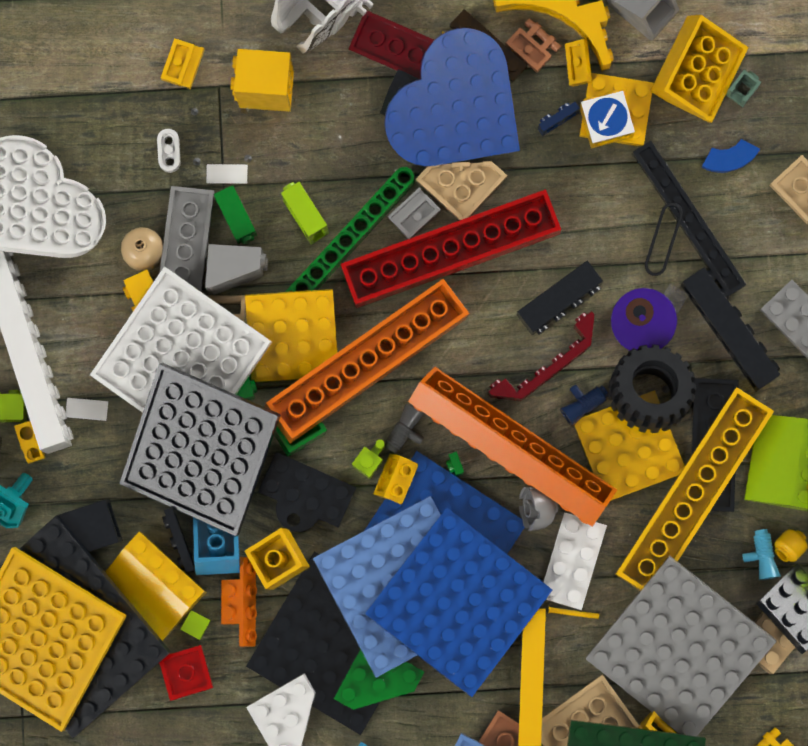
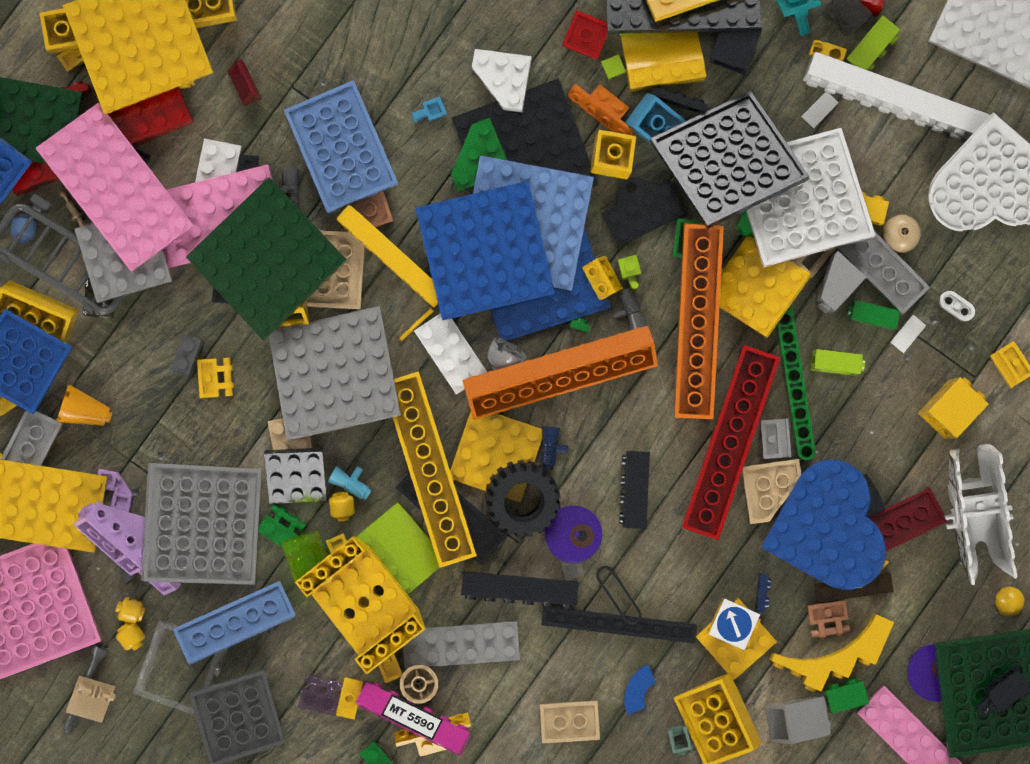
camera: 125 degrees right, 5 degrees up
dark red slope [488,311,595,401] -> none
yellow plate [565,39,592,87] -> none

